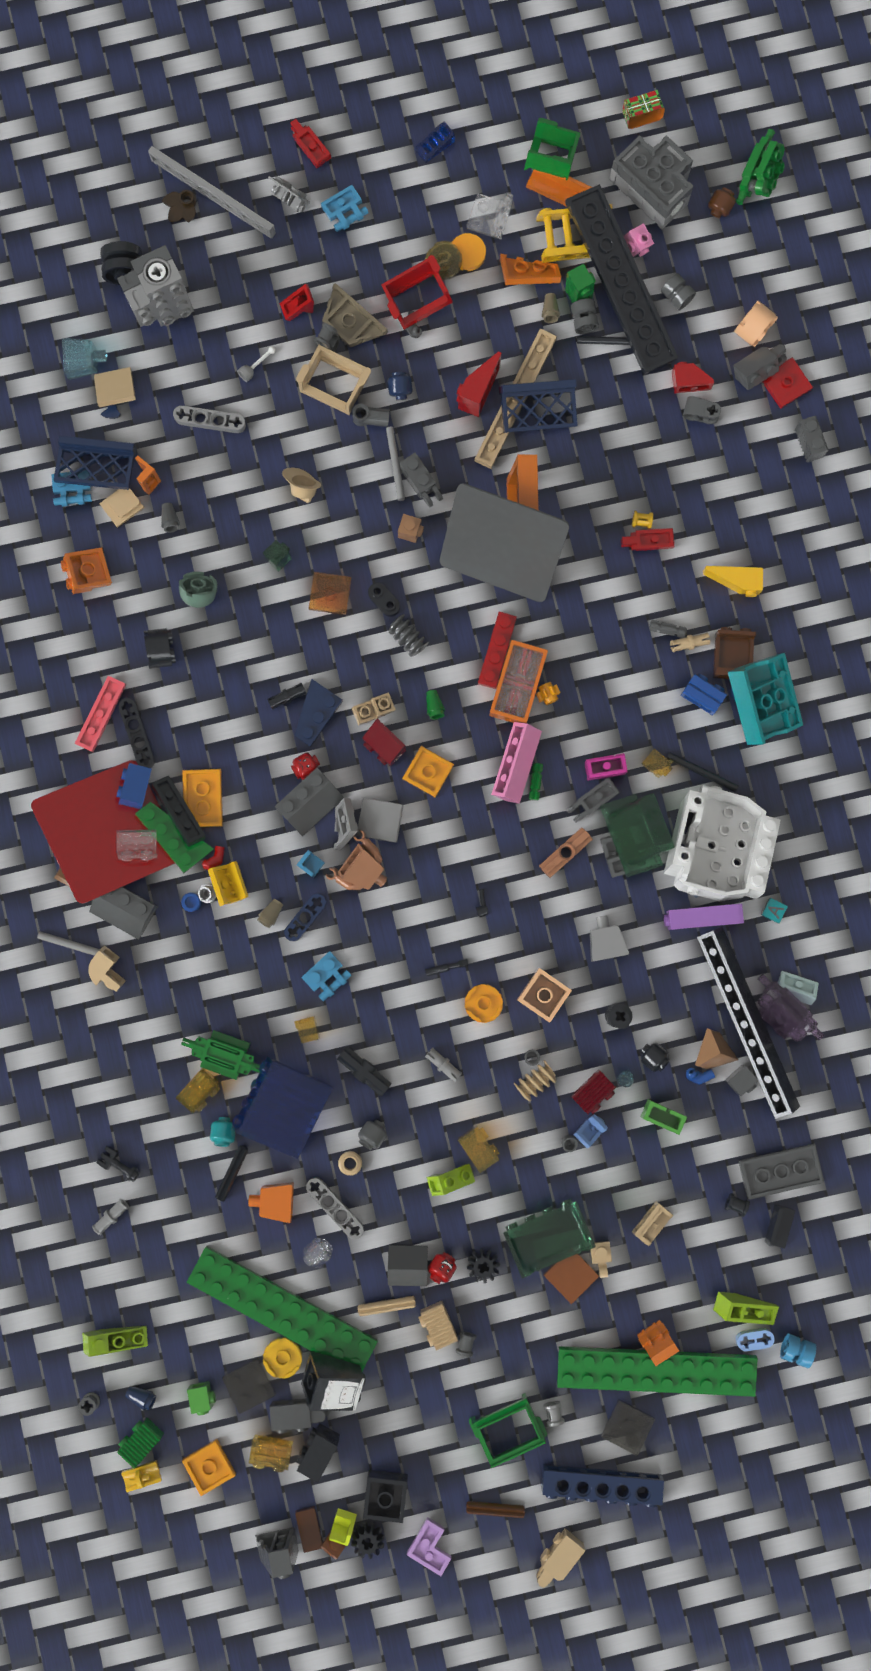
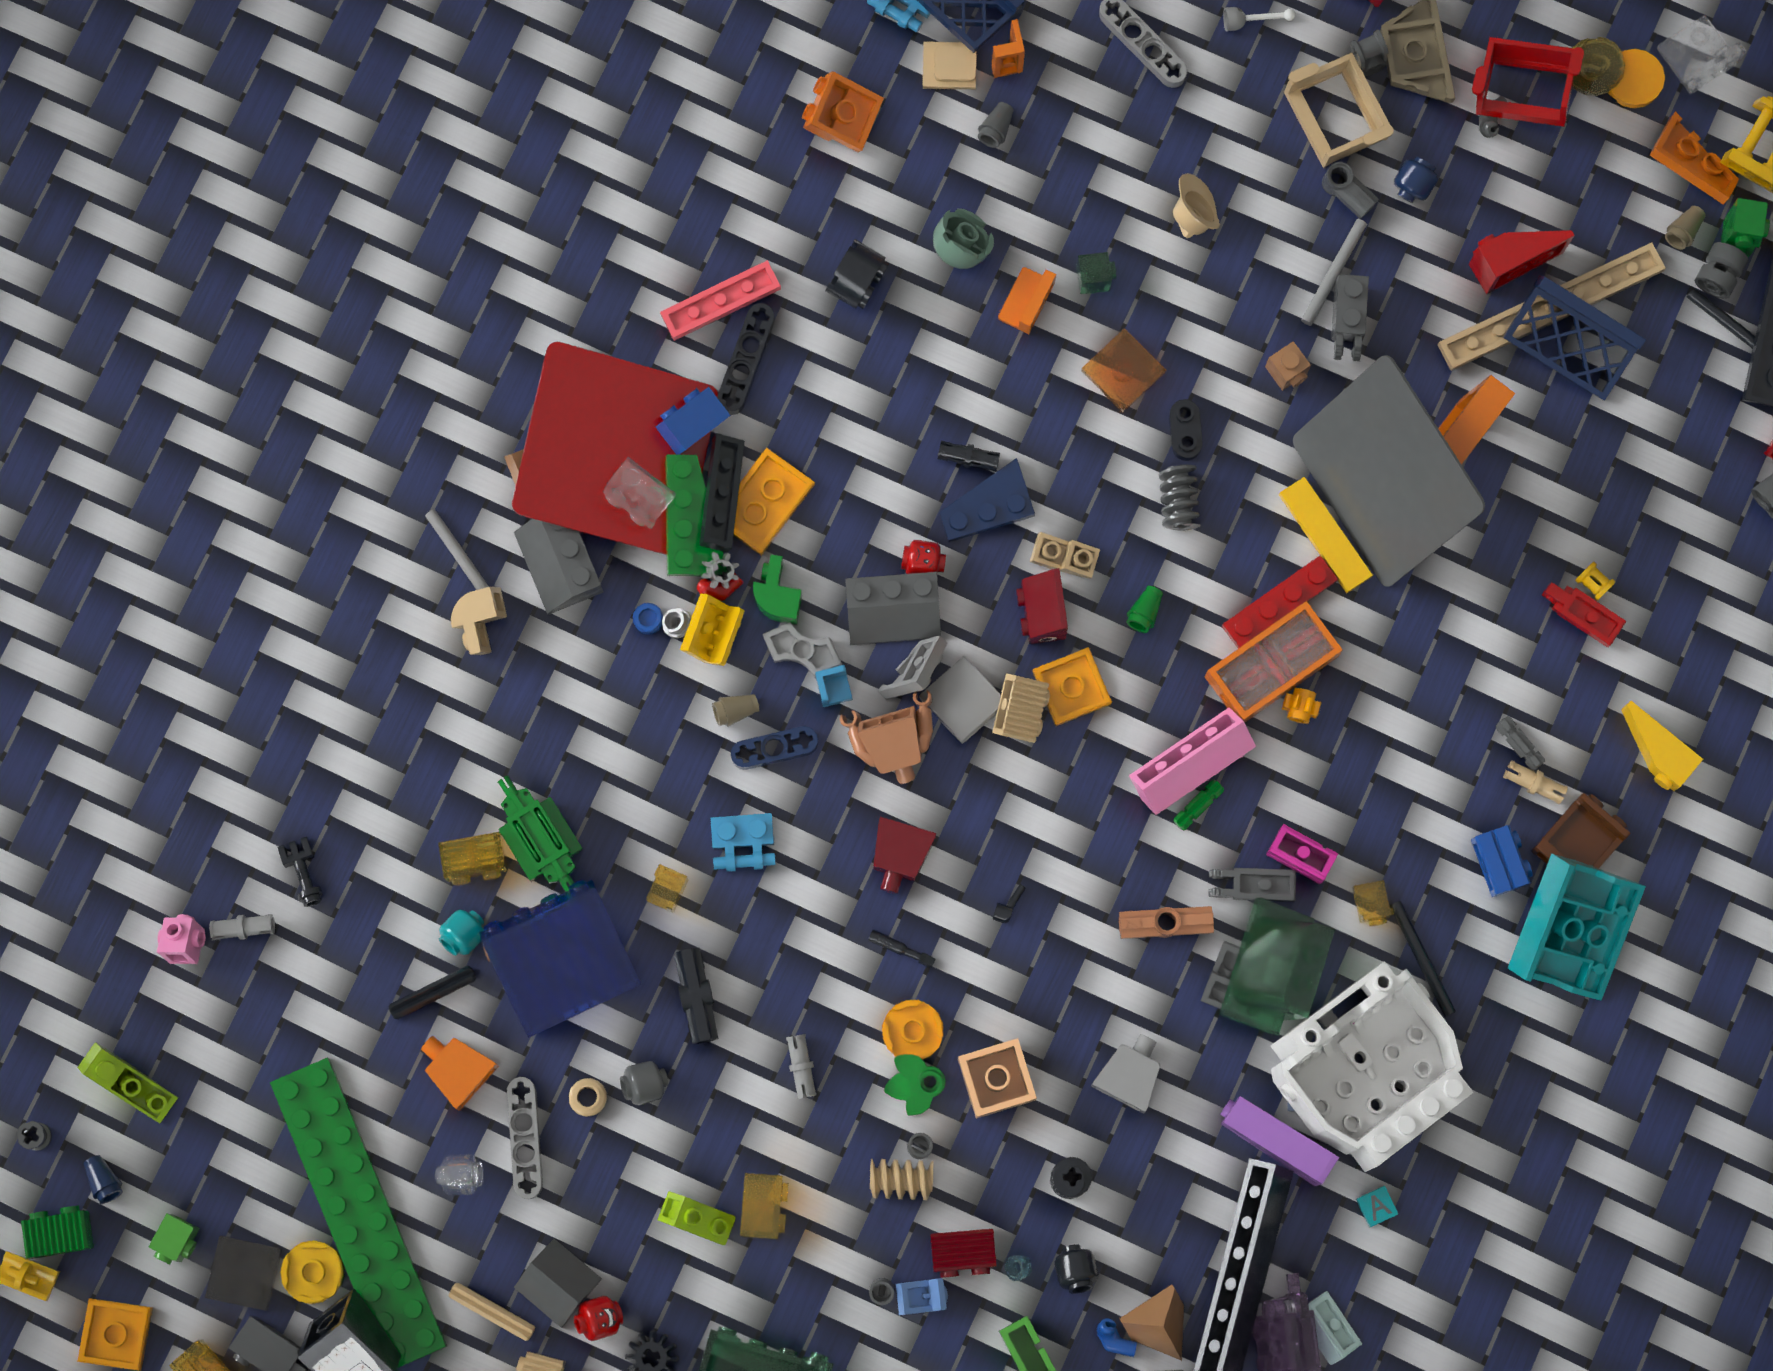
camera: 35 degrees right, 5 degrees down
none -> bright pink brick [157,914,206,964]
none -> light grey gear [701,552,739,589]
none -> green brick [753,554,802,625]
none -> light grey tile [762,622,842,678]
none -> dark red torso [873,817,936,894]
none -> green plate [884,1054,946,1116]
none -> tan brick [992,673,1050,743]
none -> orange panel [998,267,1056,334]
none -> yellow tile [1279,477,1373,594]

